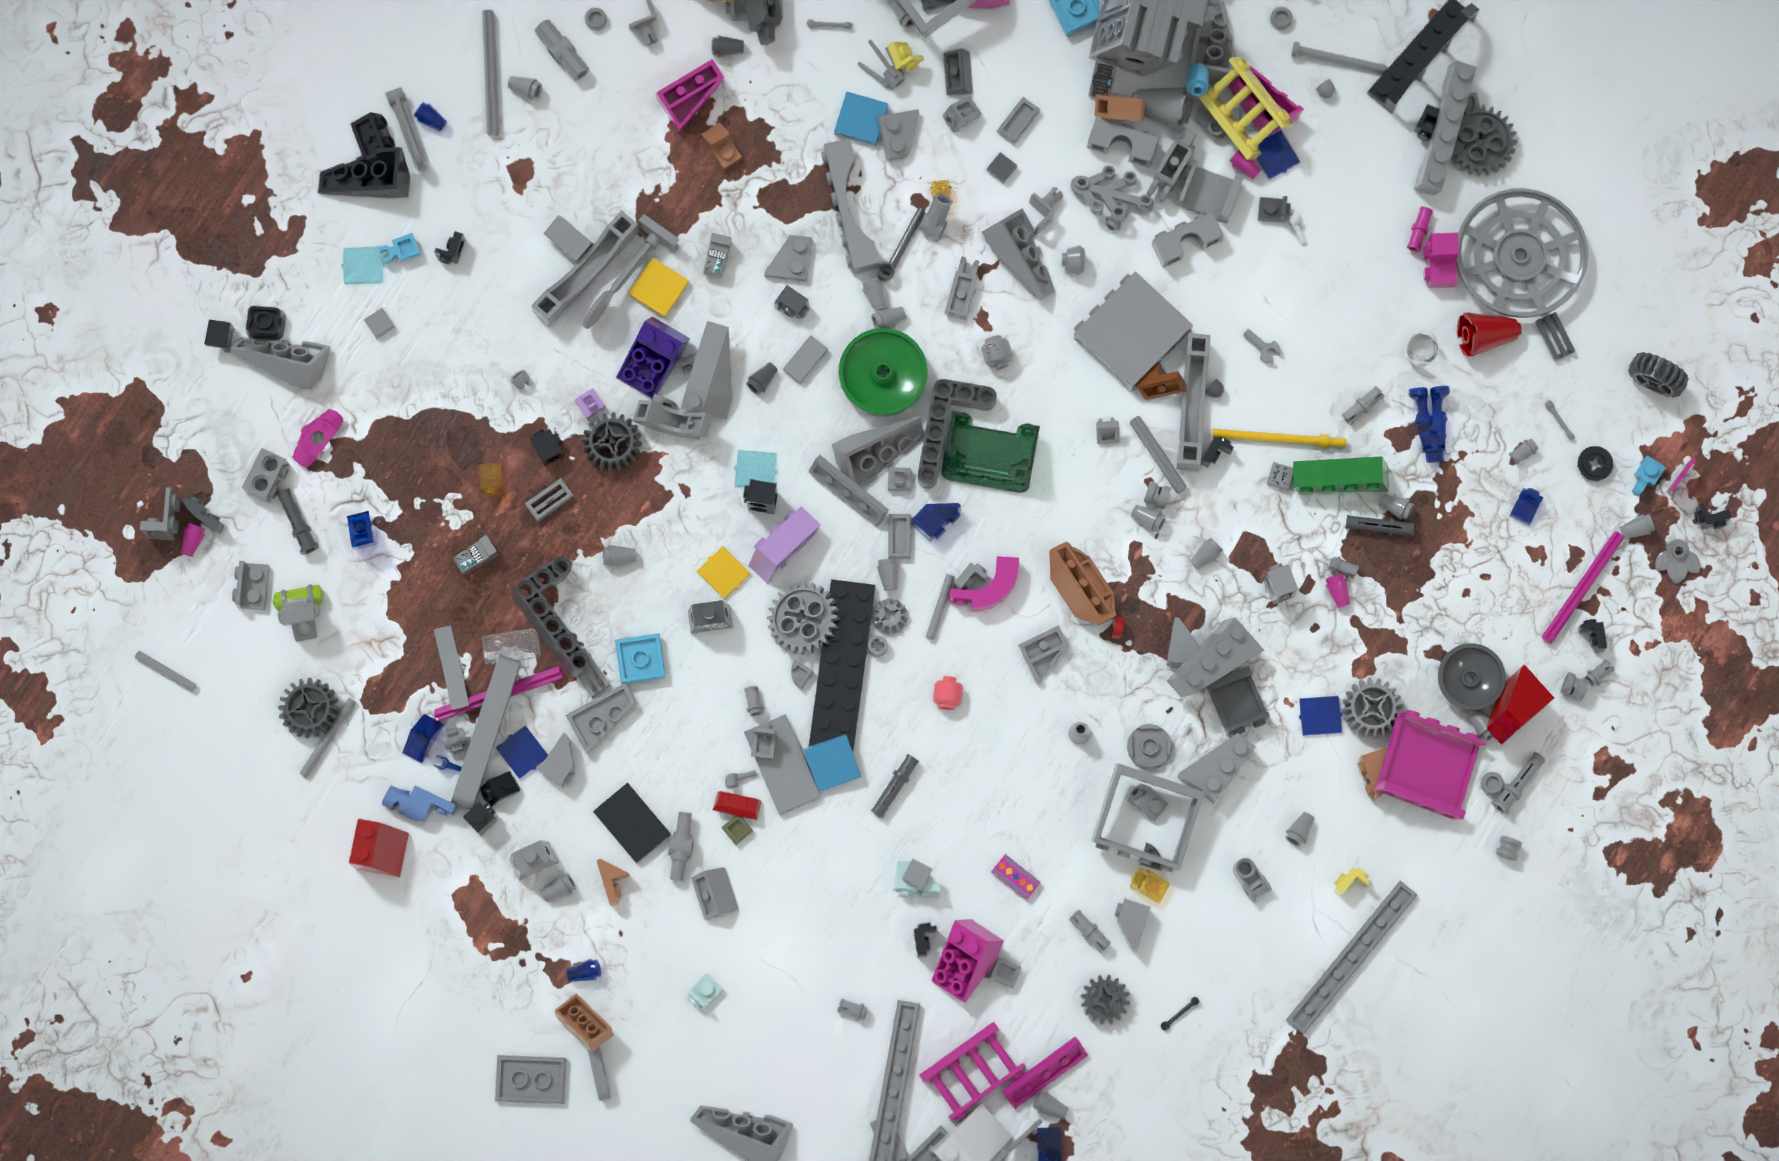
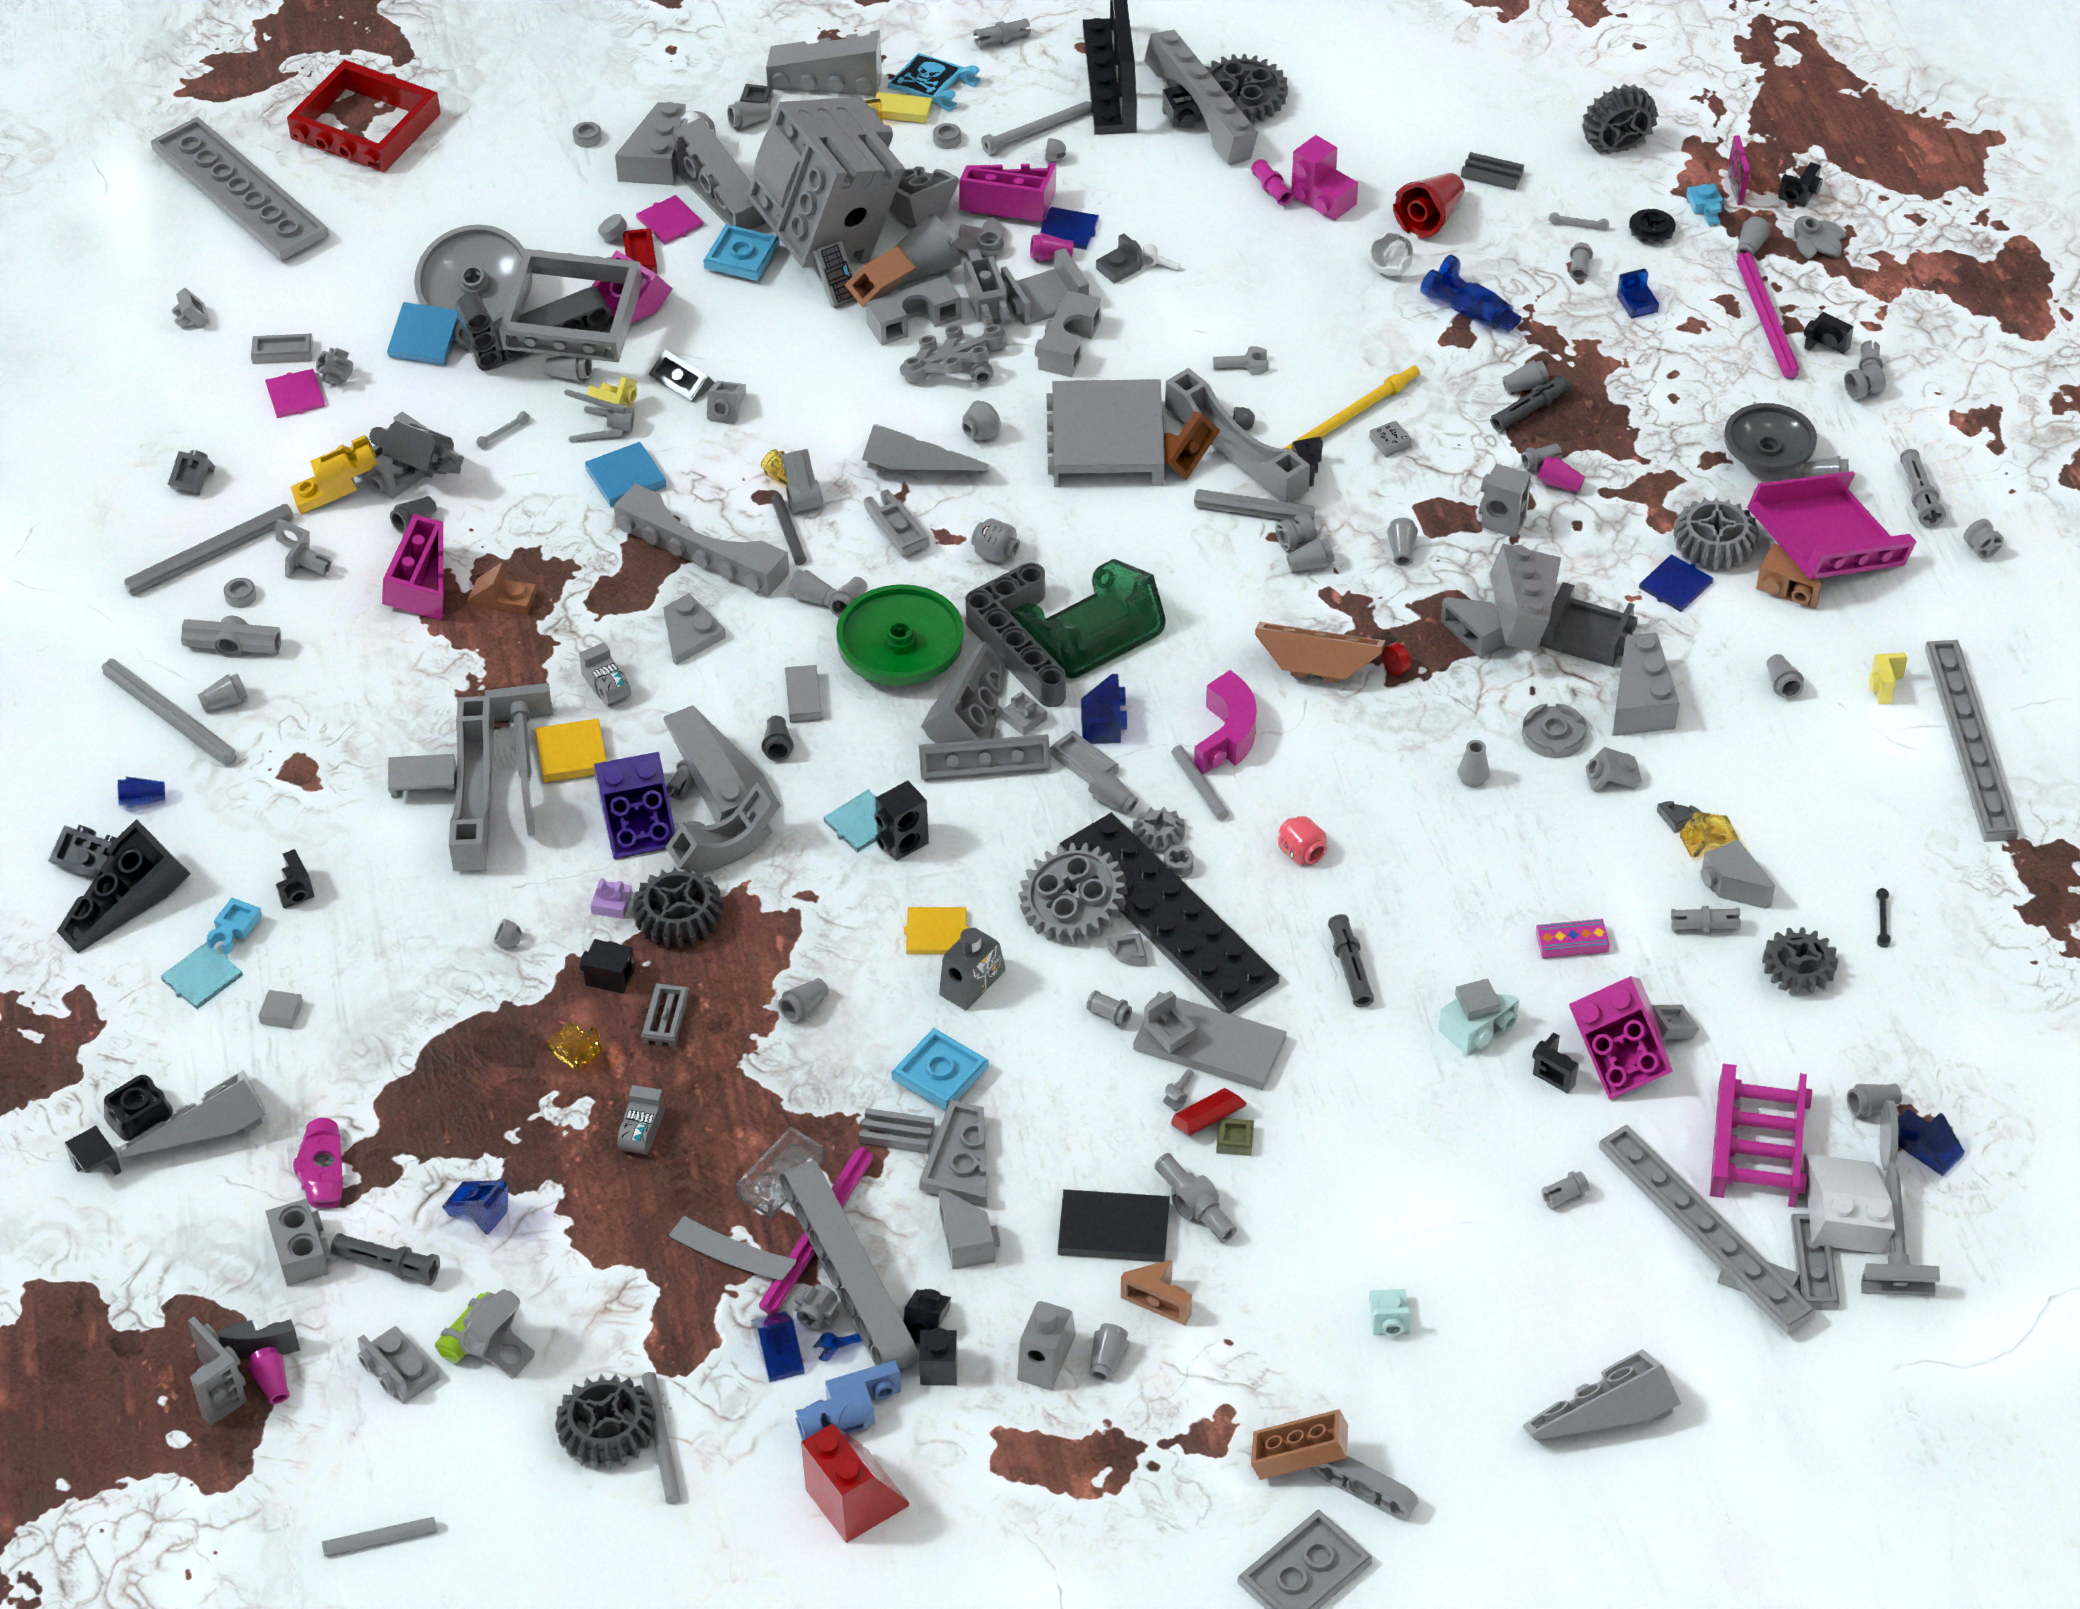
camera: 45 degrees left, 30 degrees down
light grey piece [385,87,428,172] -> none
clear blue piece [496,725,548,779] -> none
dark grey beam [512,556,590,677] -> none
clear blue cone [566,958,602,983] -> none
light grey panel [691,867,738,920] -> none
lavender wedge [748,506,821,584] -> none
dark grey brick [774,285,810,319] -> none
dark azure tile [803,734,861,792] -> none
light grey wing [877,109,919,160] -> none
dark grey hinge [877,262,895,282] -> none
light grey bracket [953,562,988,590] -> none
dark grey tile [986,152,1017,184] -> none
light grey tile [997,97,1040,145] -> none
dark pink plate [1002,1036,1088,1109] -> none
light grey wing [1018,625,1068,684] -> none
light grey bracket [1029,187,1063,236] -> none
light grey window [1091,763,1205,873] -> none
light grey tile [1096,417,1119,444] -> none
medium azure brick [1187,63,1209,96] -> none
light yellow fence [1198,57,1293,160] -> none
light grey piece [1233,858,1272,903] -> none
green wedge [1293,456,1389,495] -> none
light grey pin [1342,386,1385,425] -> none
light grey dish [1456,188,1589,318] -> none
light grey tile [1480,772,1504,795] -> none
red slope [1486,664,1555,745] -> none

